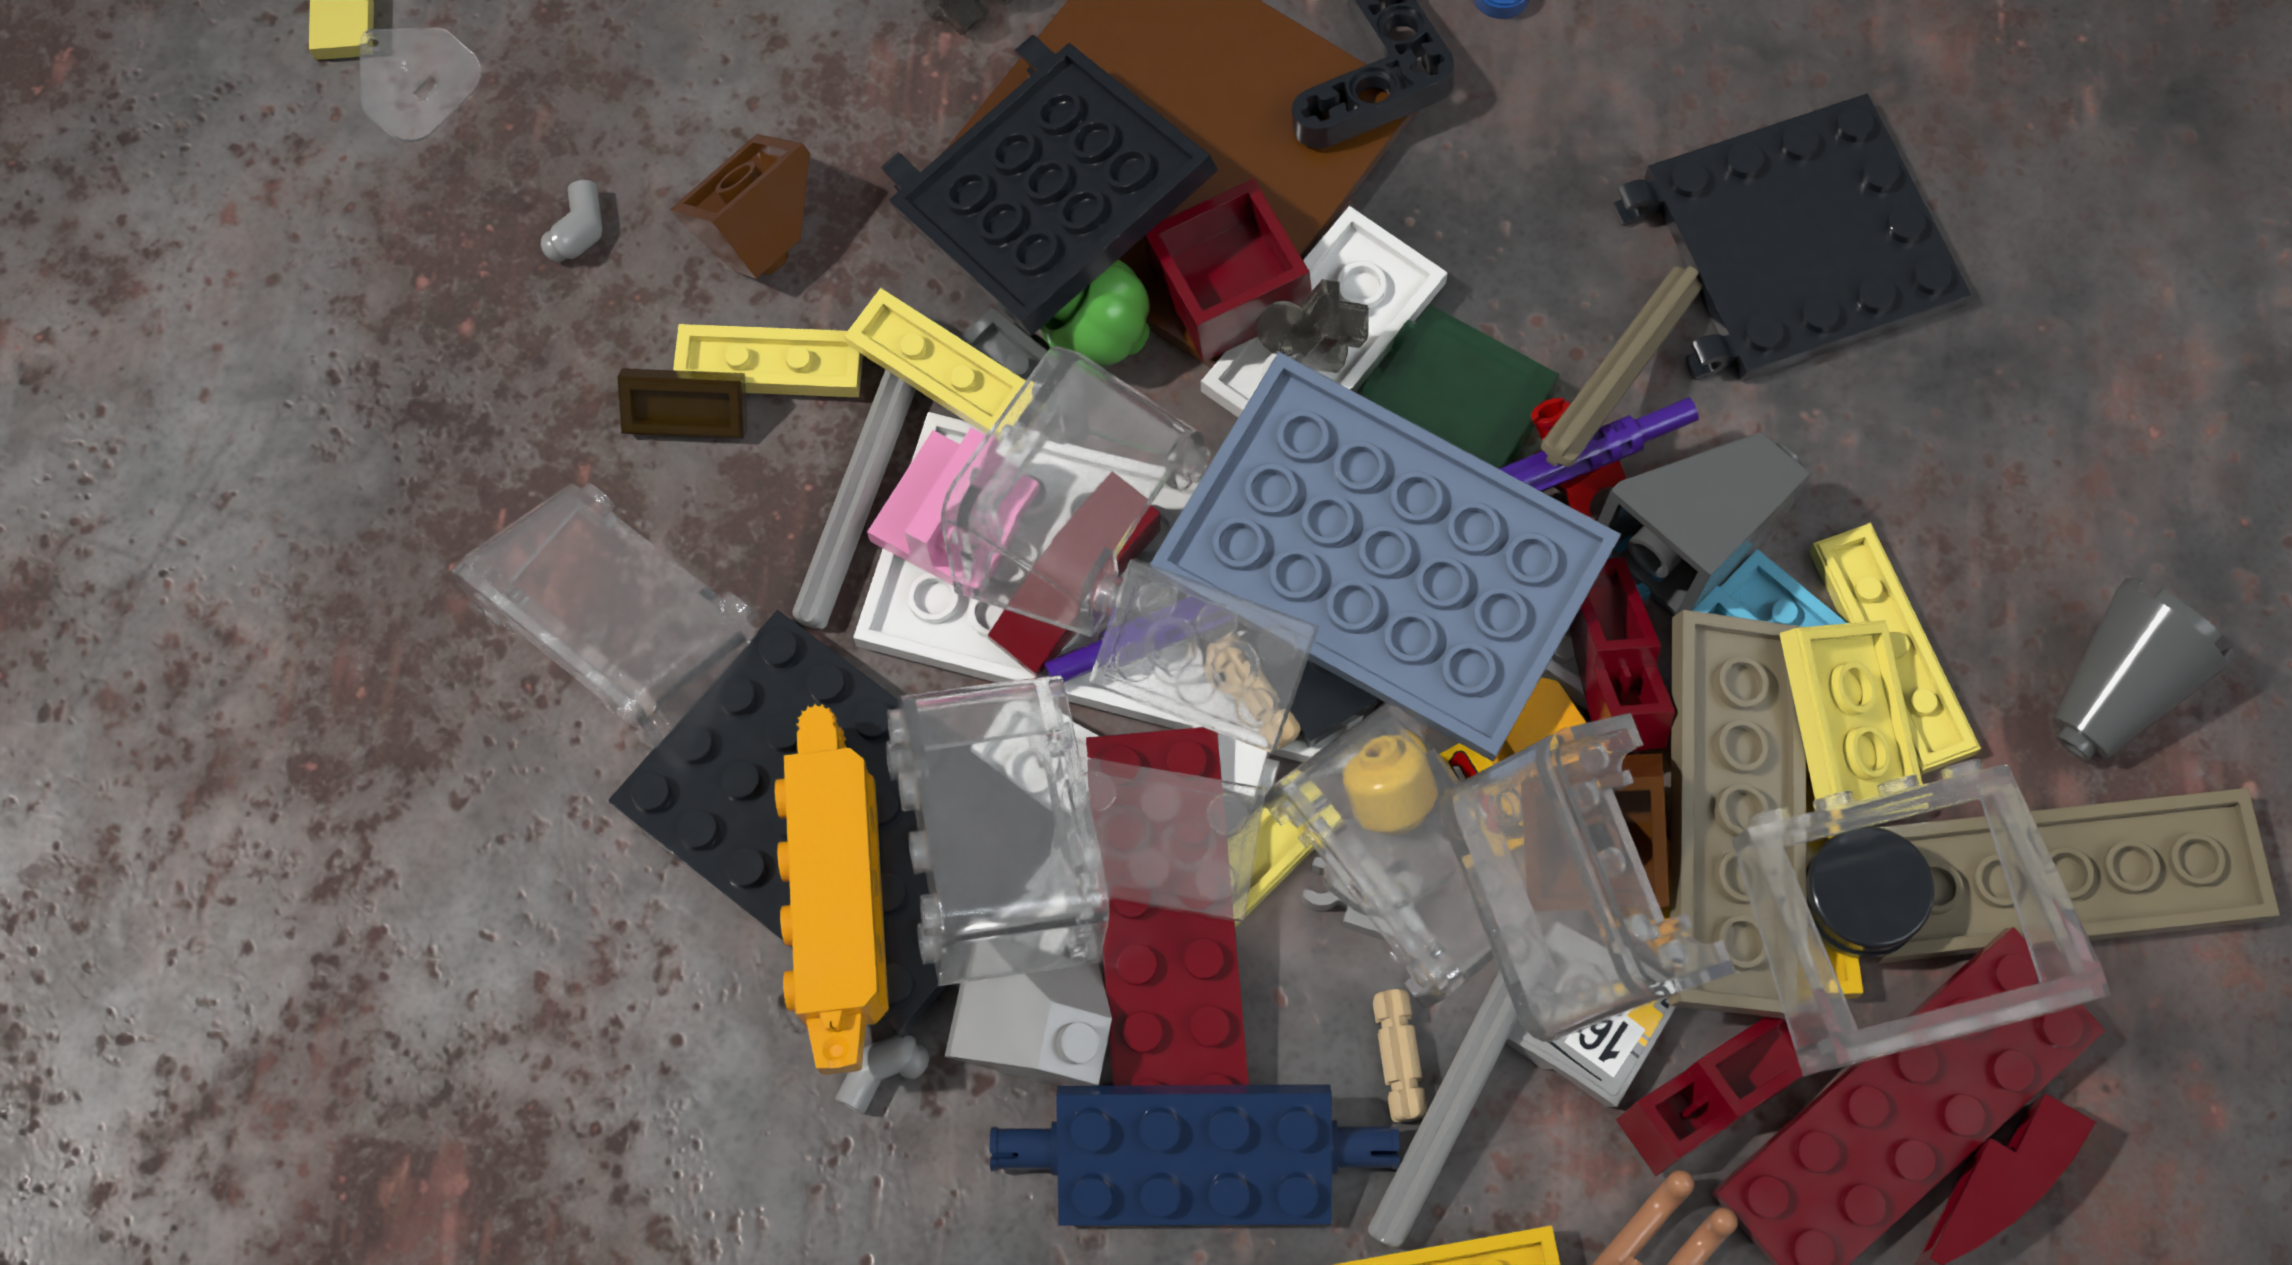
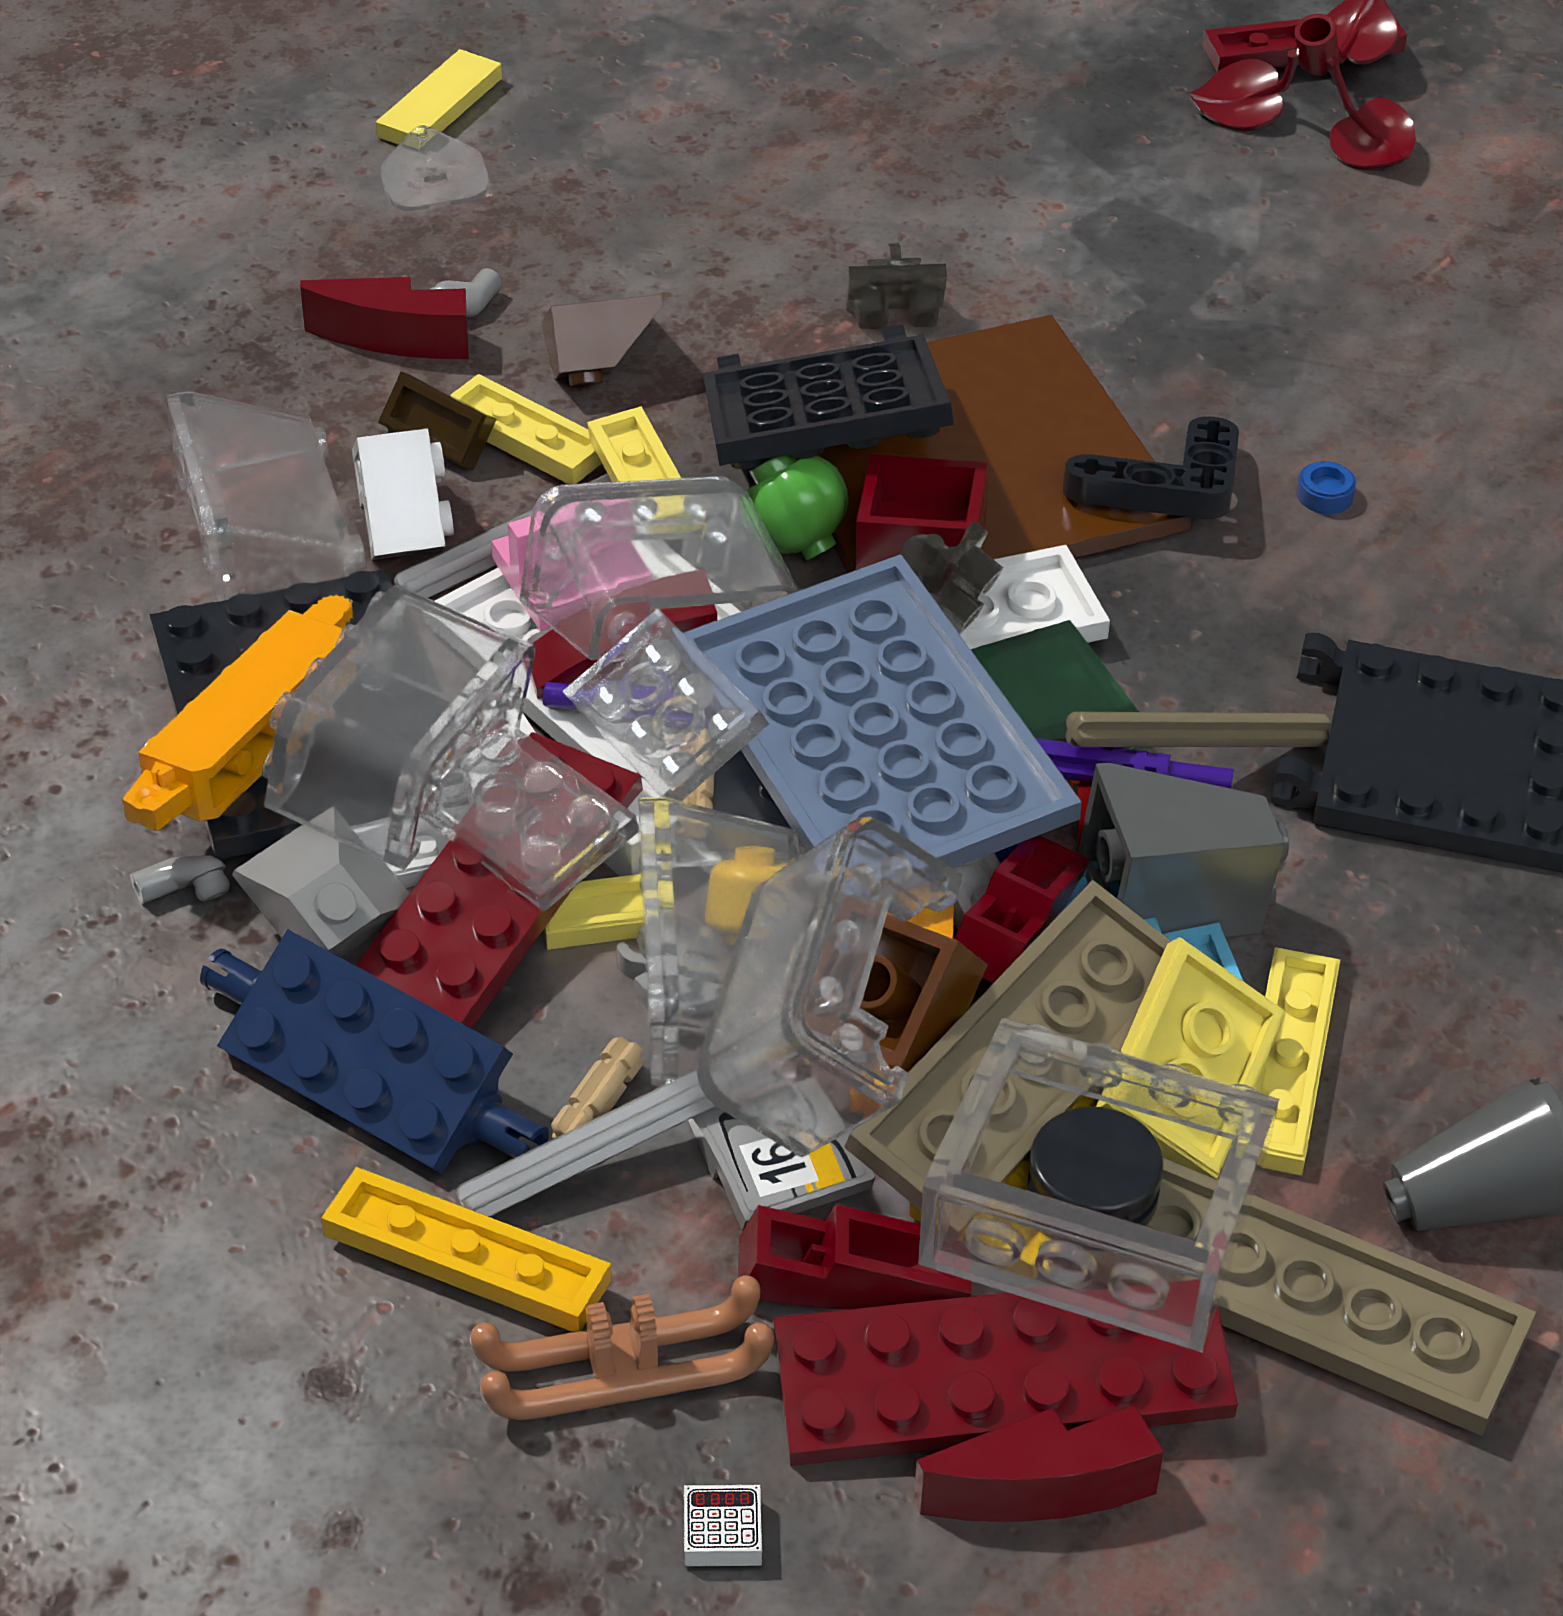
camera: 30 degrees right, 25 degrees down
none -> dark red slope [300,277,469,359]
none -> white brick [352,428,454,560]

